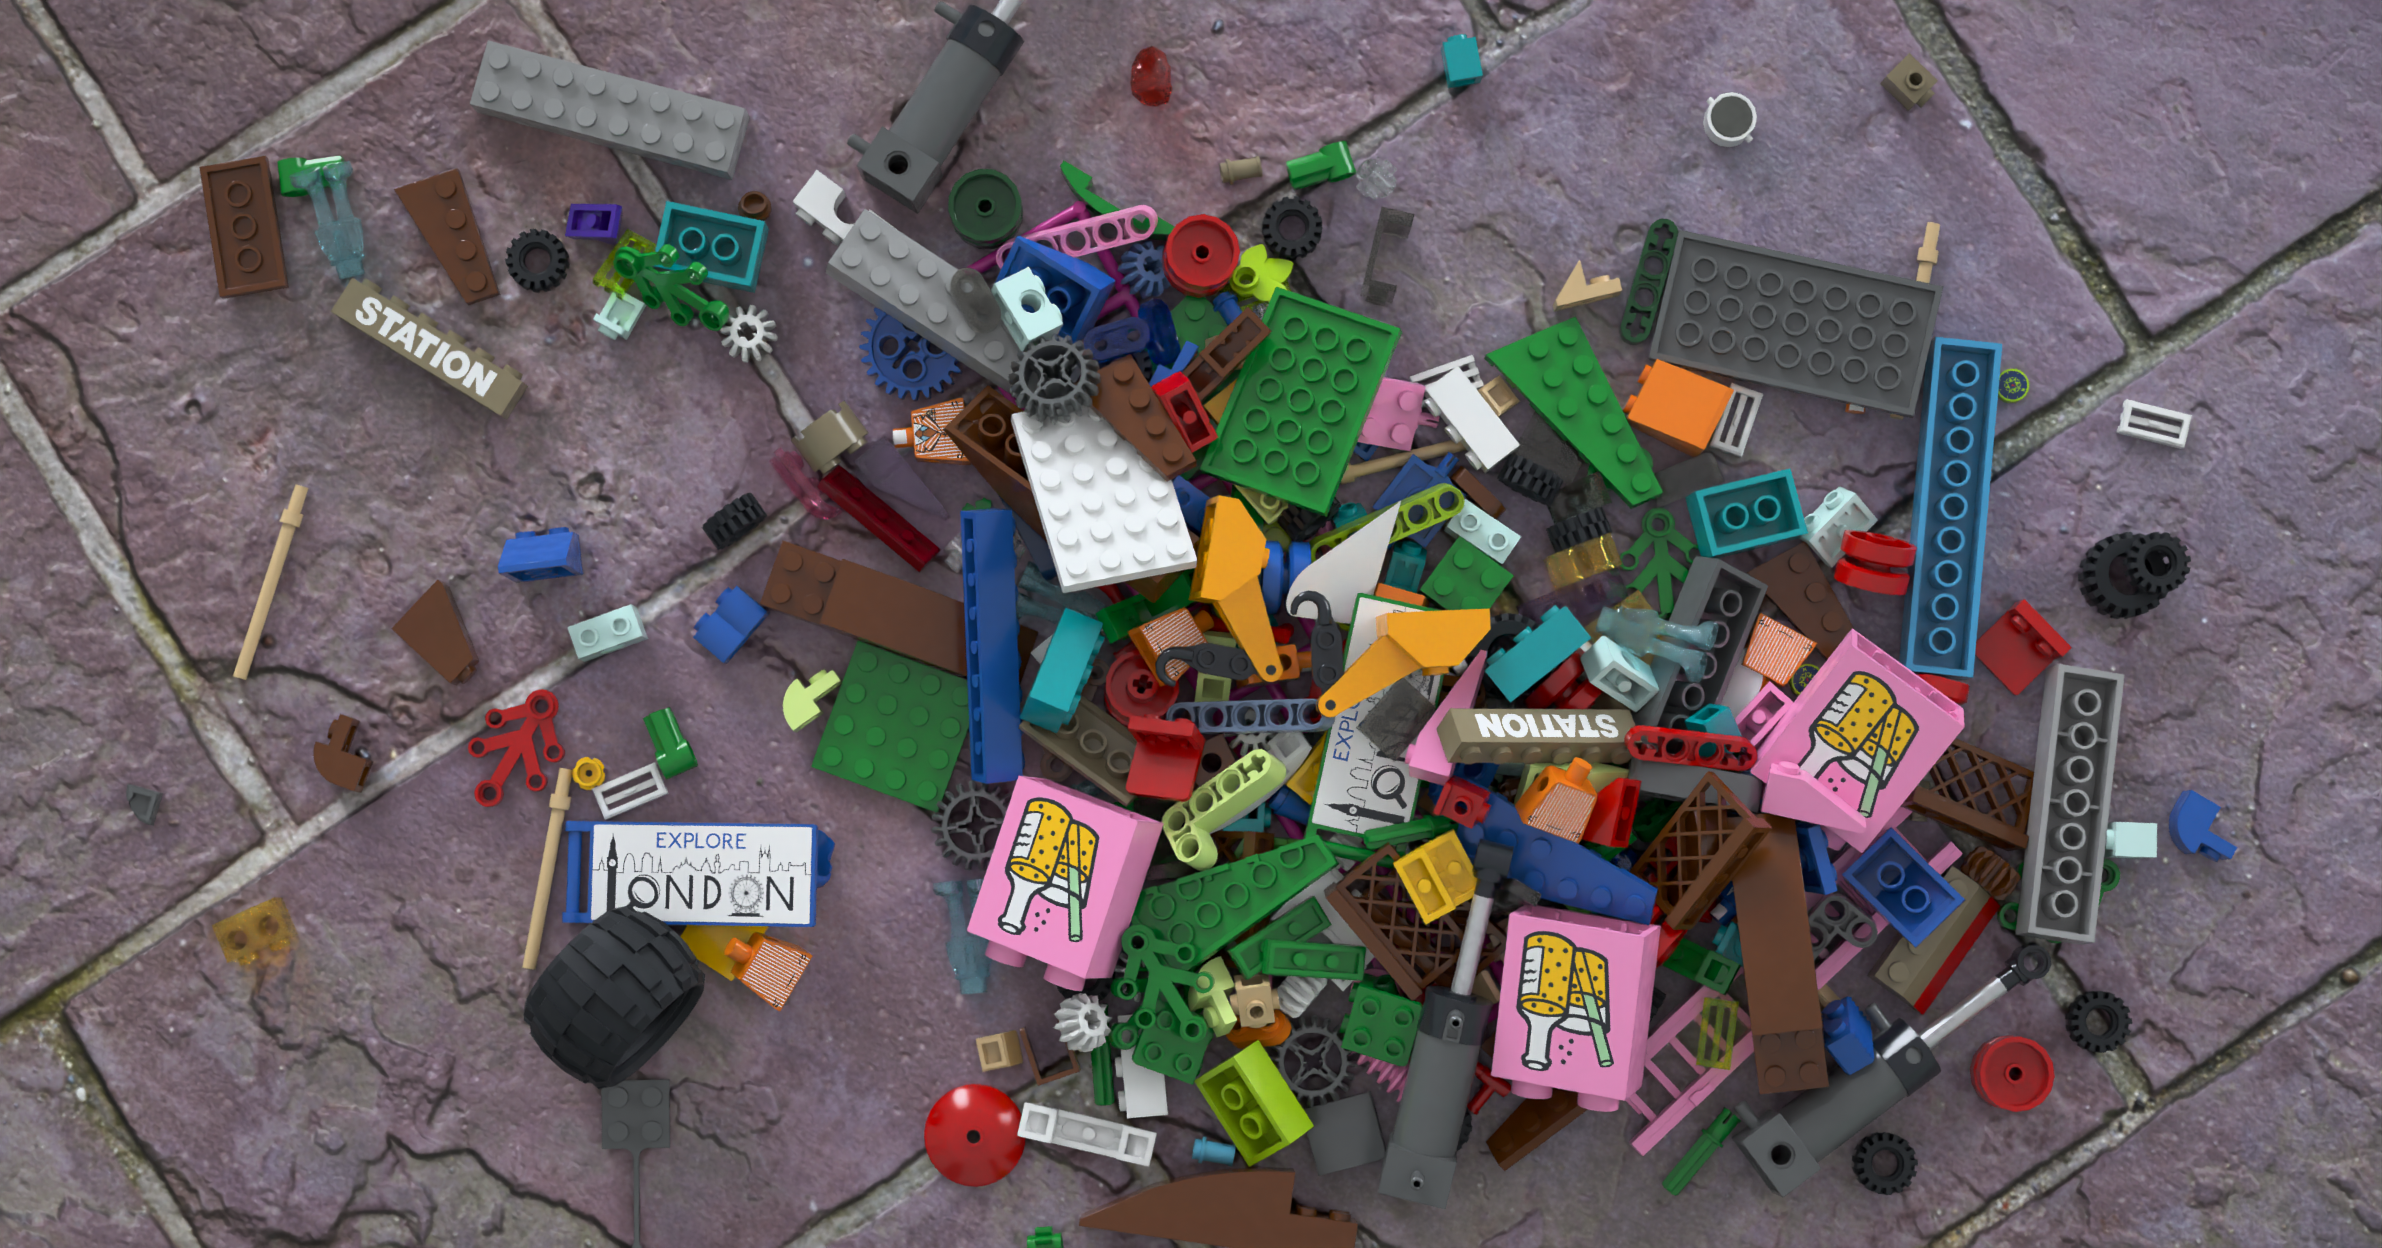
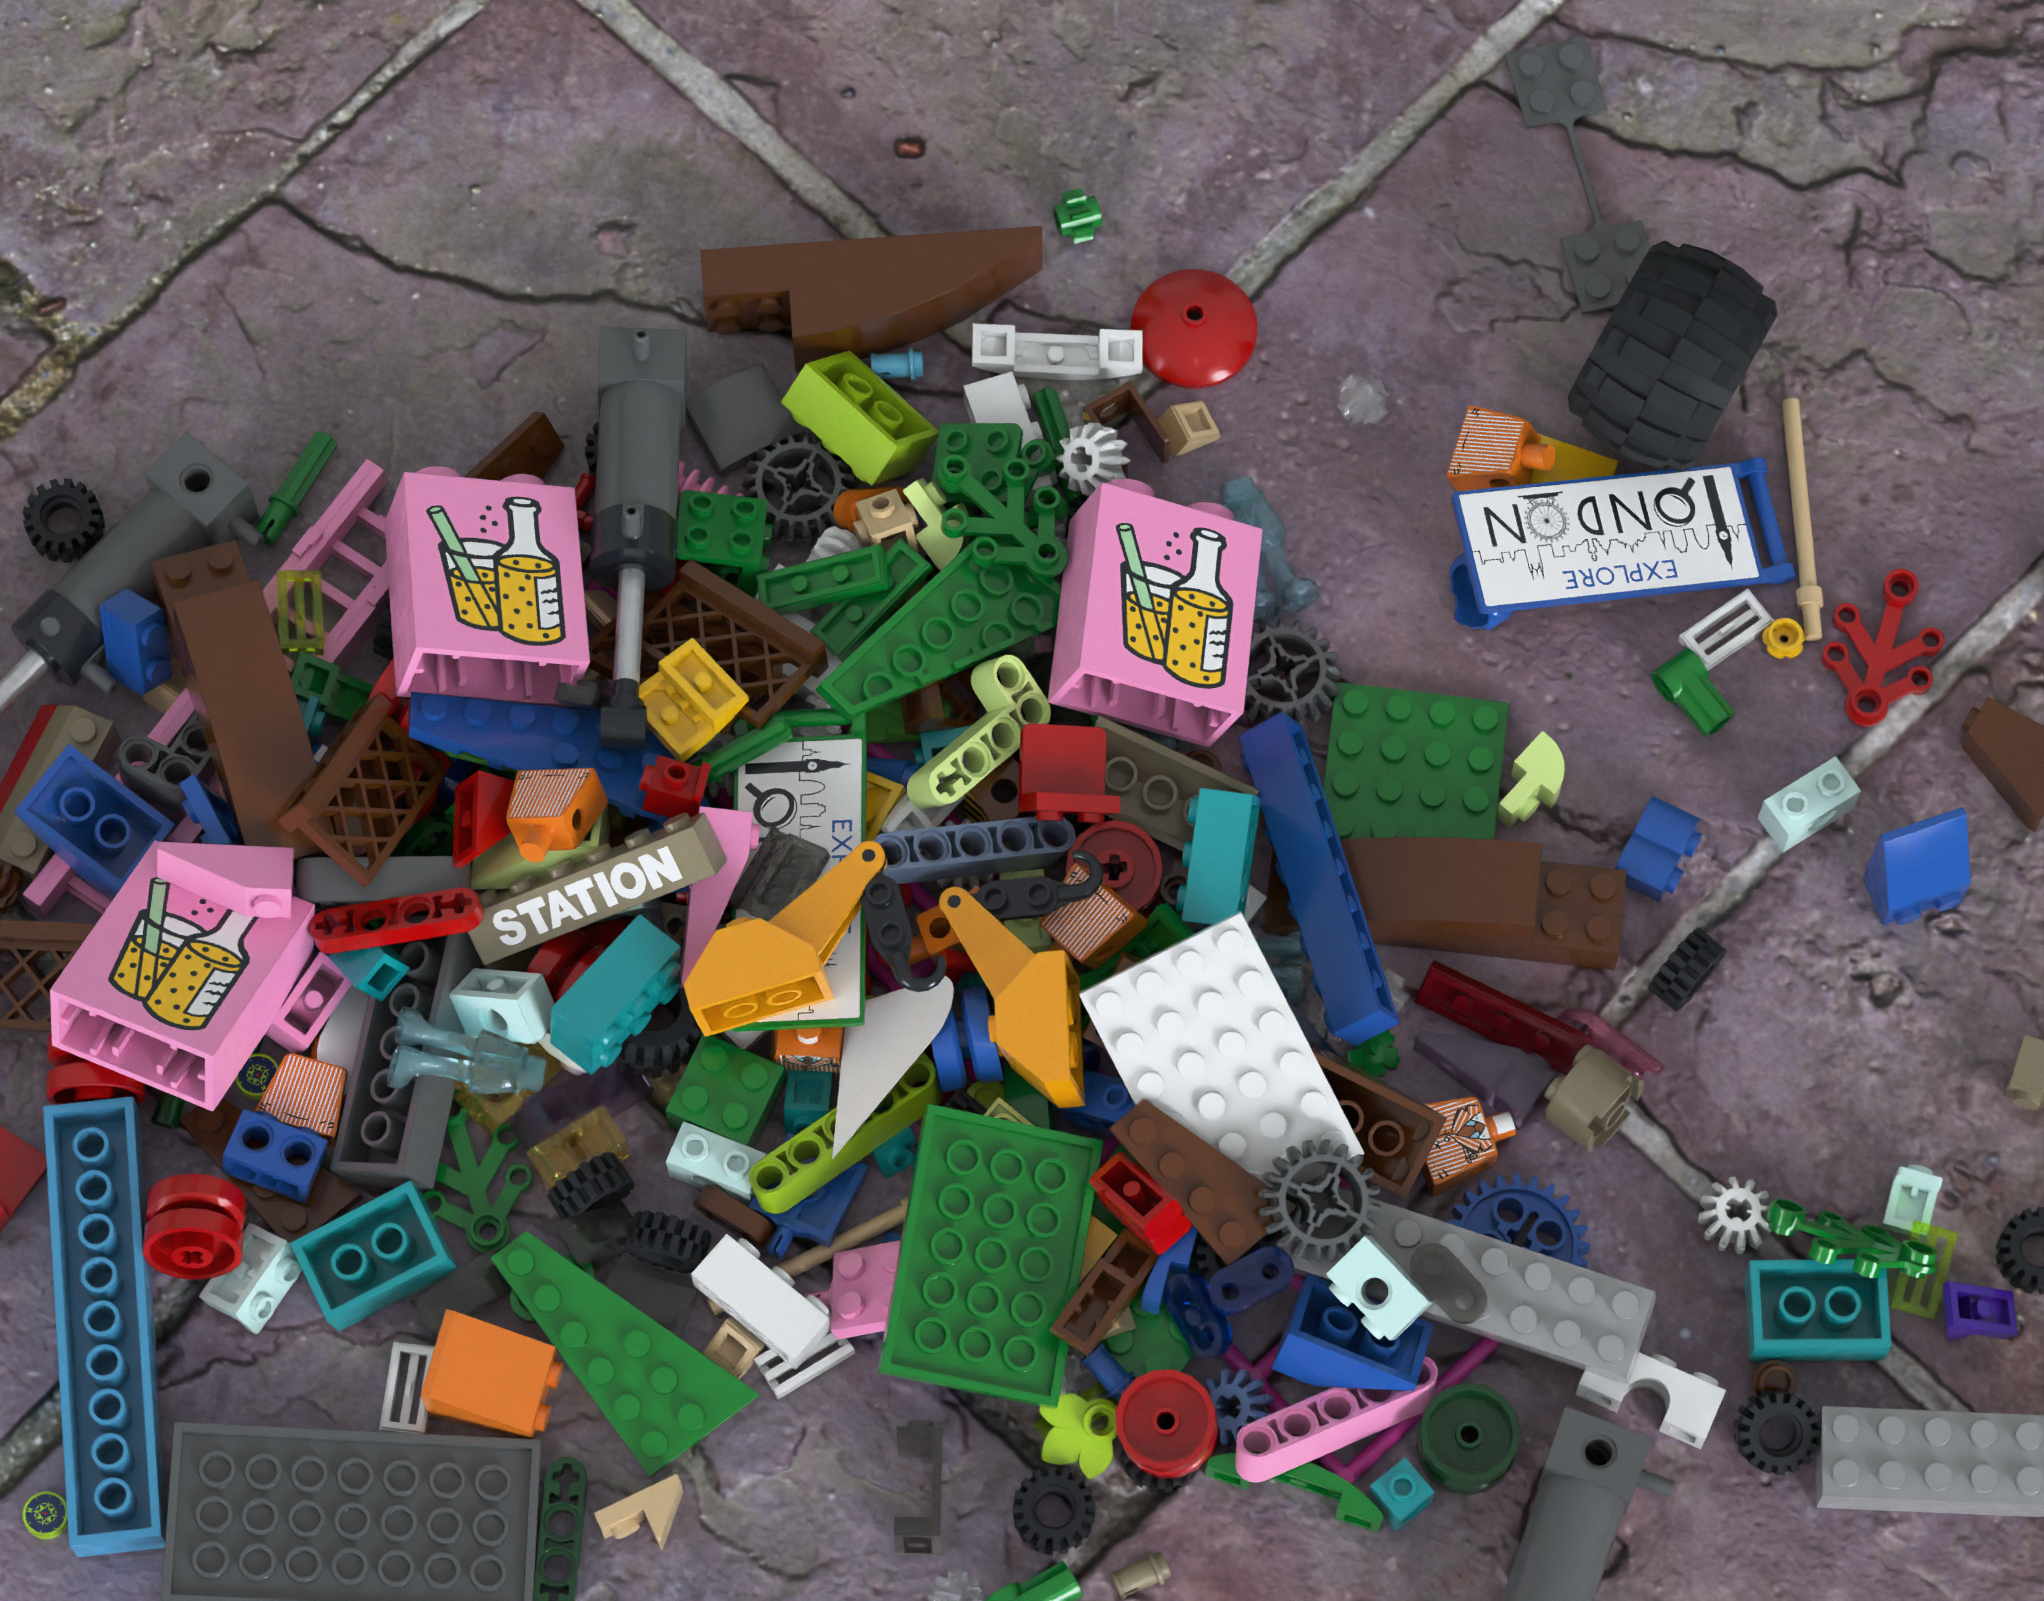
camera: 170 degrees right, 15 degrees down
none -> blue brick [222,1109,327,1204]
none -> clear gear [1337,373,1390,425]
none -> teal brick [1367,1457,1435,1532]
none -> black tyre [1733,1389,1821,1475]

